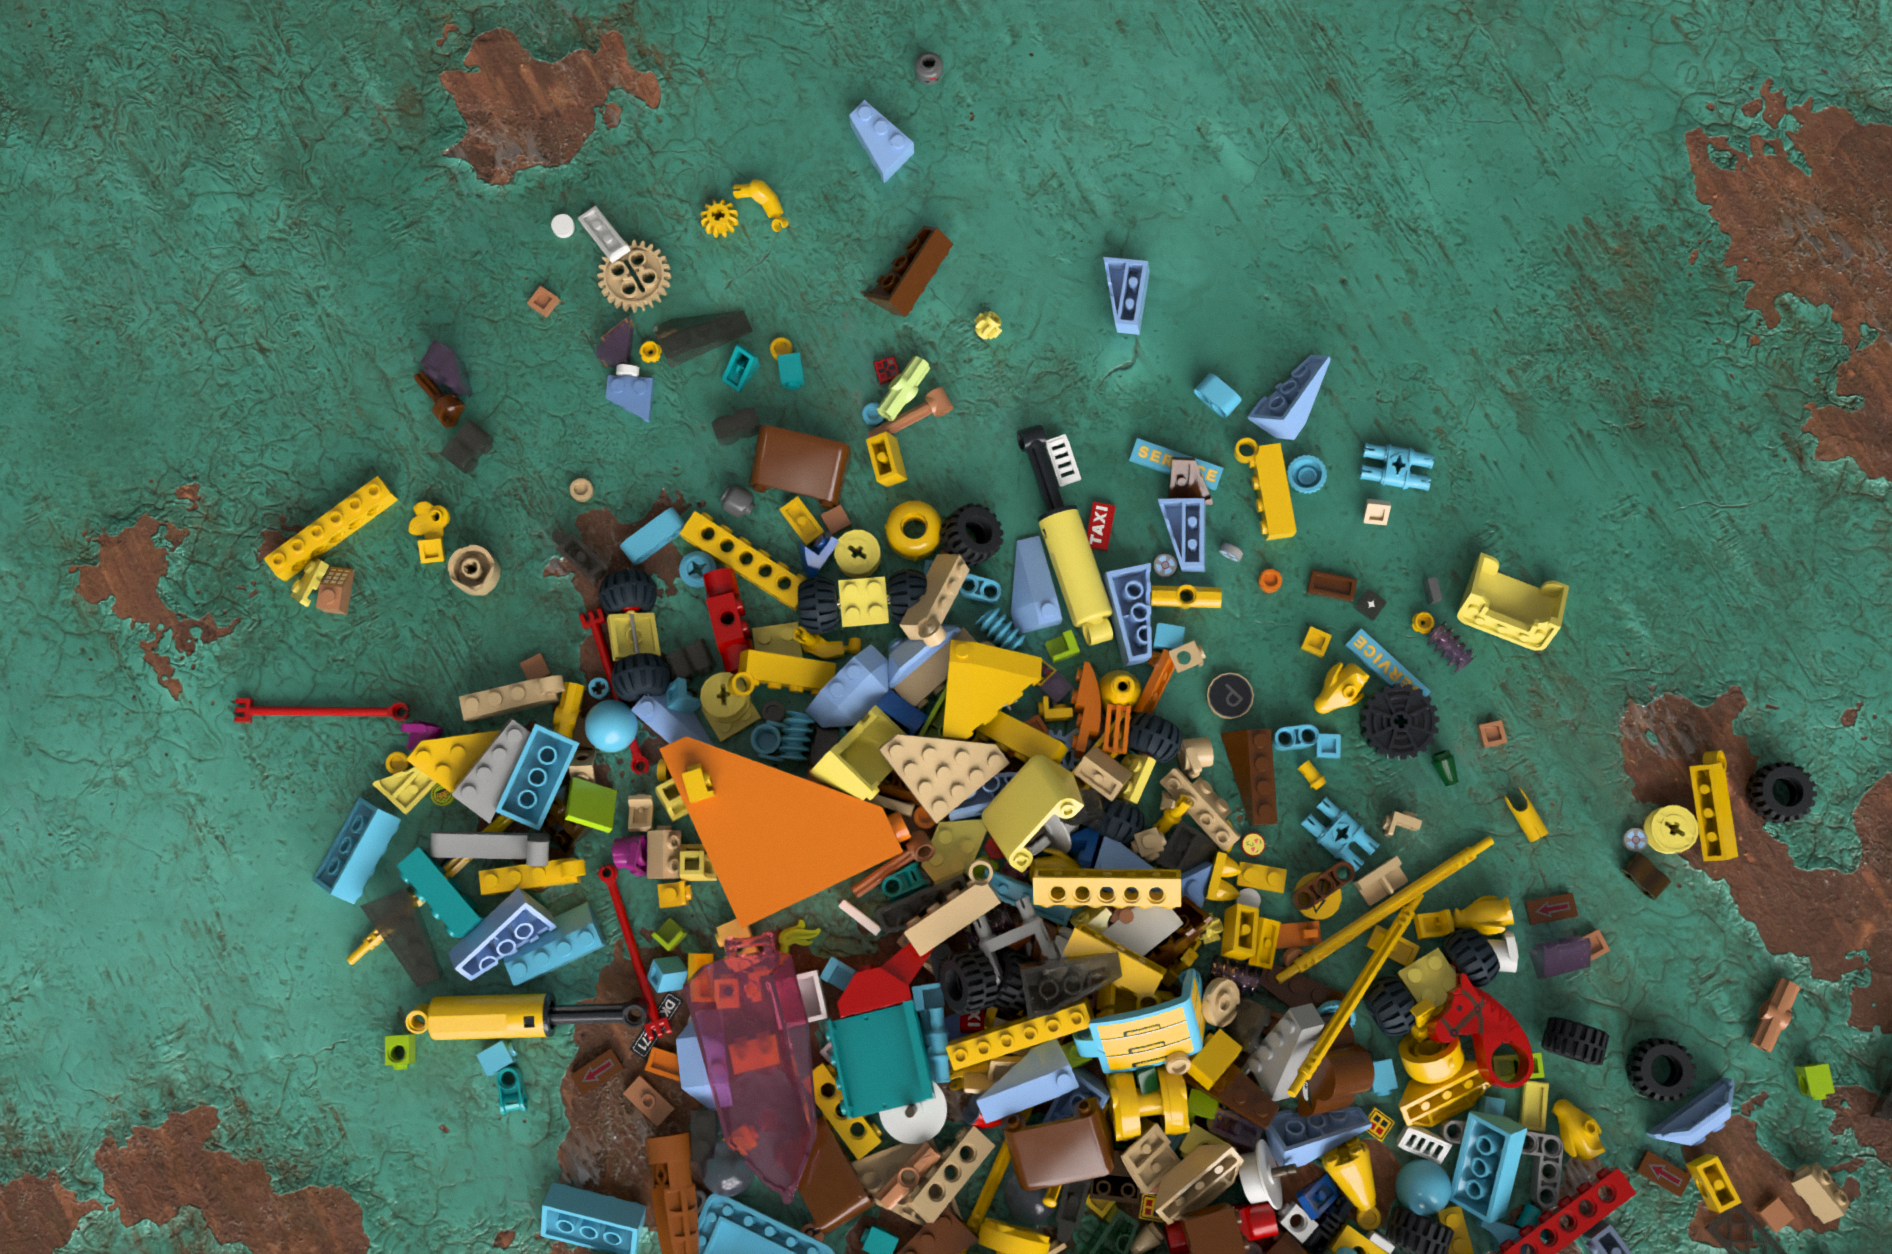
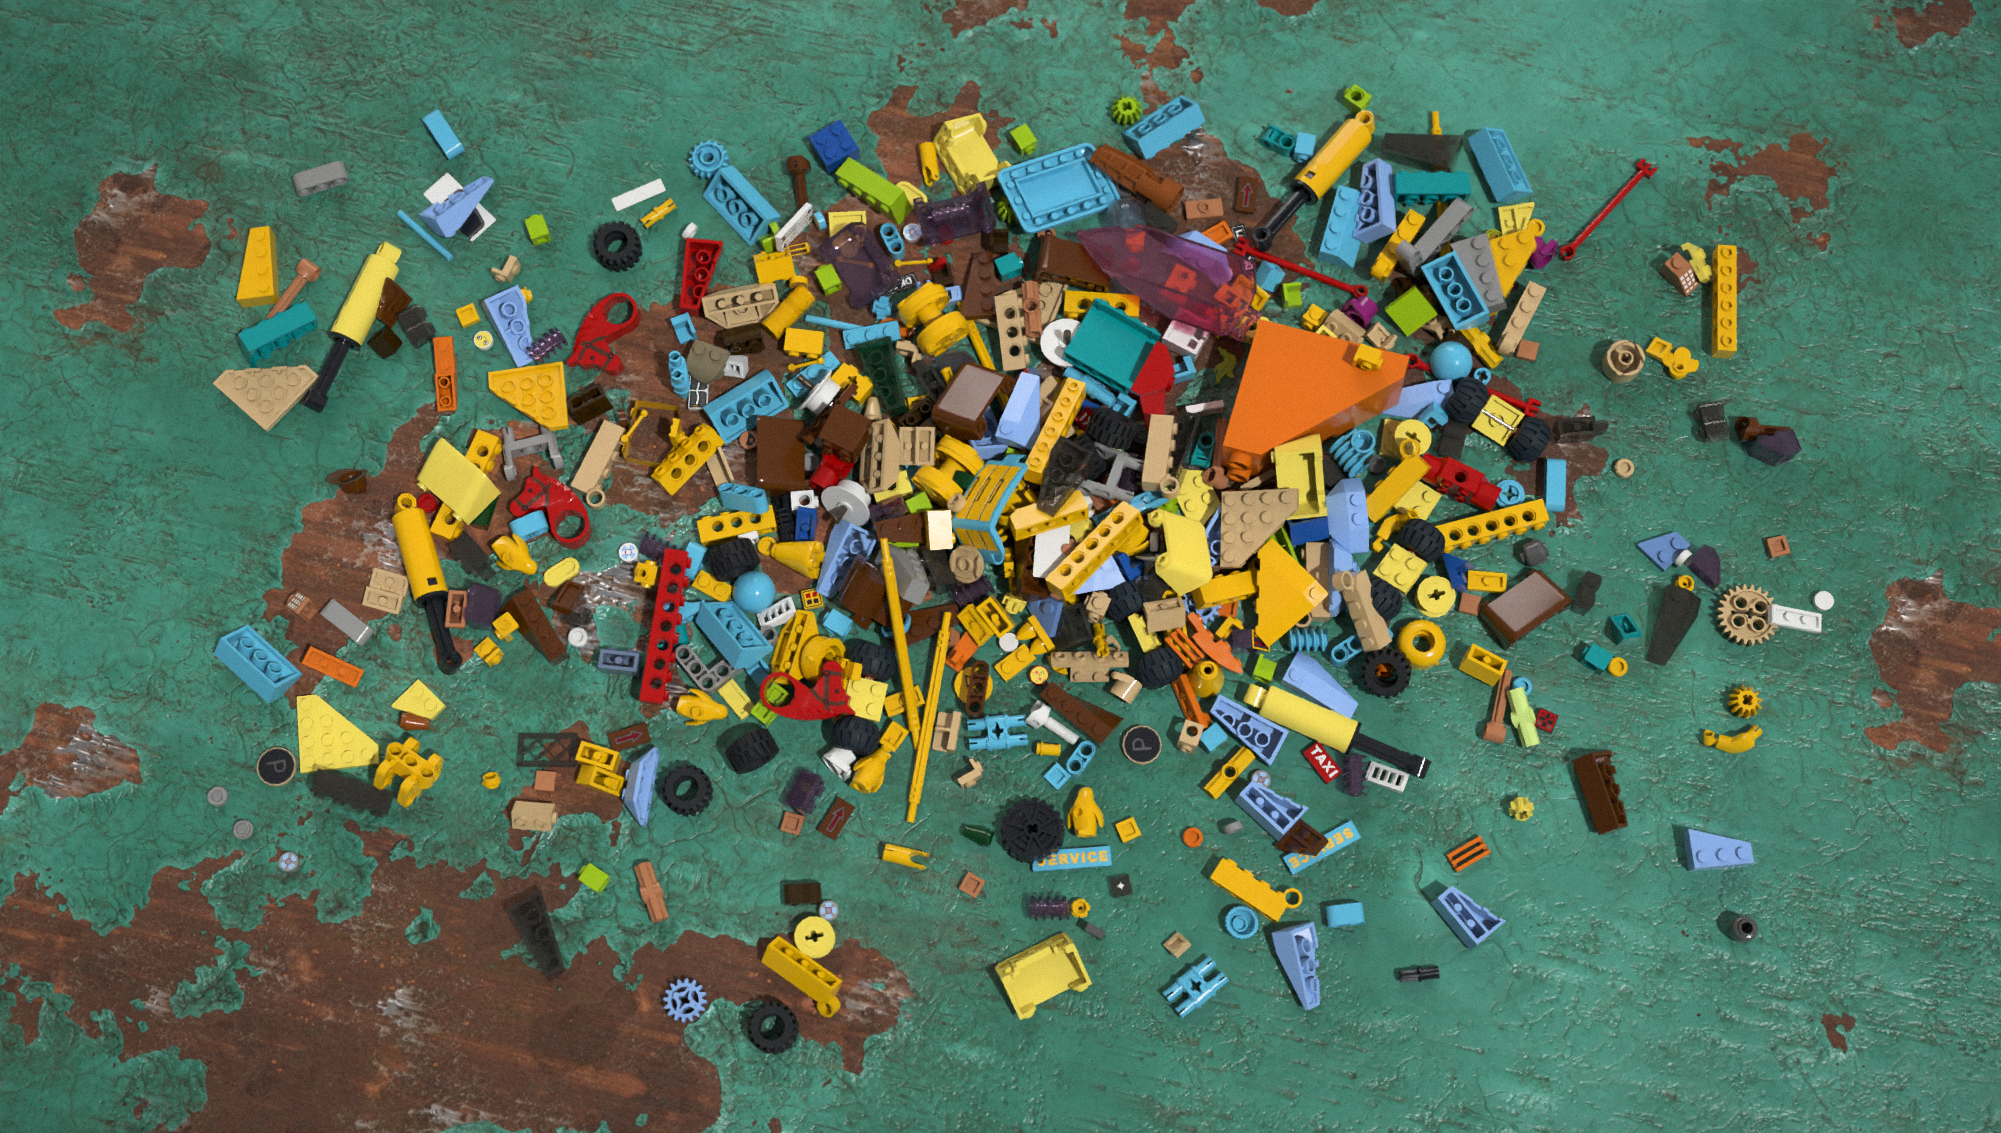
camera: 130 degrees right, 5 degrees down
reddish brown tile [1307,570,1357,602] -> none
none -> yellow slope [576,764,625,797]
none -> light blue gear [663,978,708,1023]
none -> white piece [1025,701,1079,745]
none -> clear purple piece [1342,755,1368,797]
none -> black axle [1398,966,1440,982]
none -> orange tile [1446,836,1491,873]

